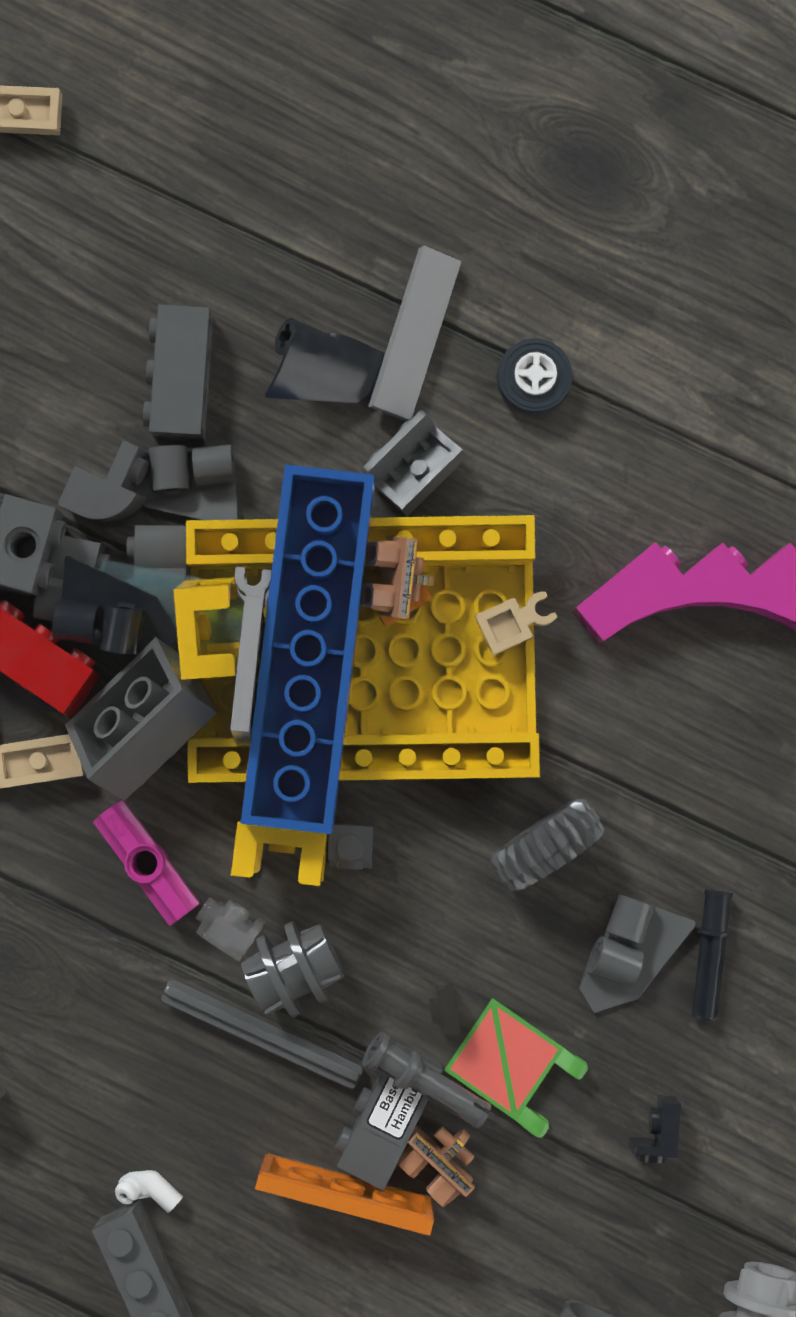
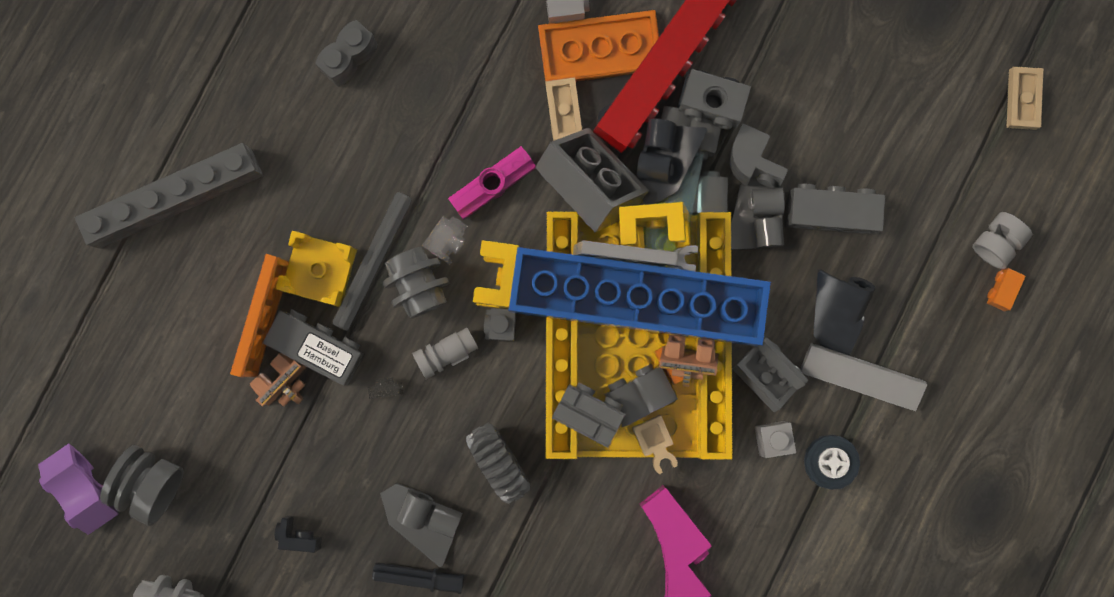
camera: 90 degrees right, 0 degrees up
white arm [115,1170,183,1213] -> none
dark grey pin [362,1031,491,1129] -> none
coral flag [444,998,588,1138] -> none
none -> yellow panel [275,231,357,307]
none -> light grey axle [412,328,478,379]
none -> dark grey brick [552,382,626,448]
none -> dark grey brick [604,364,678,427]
none -> light grey brick [754,421,796,458]
none -> light grey wheel [973,212,1033,269]
none -> orange piece [987,268,1026,311]

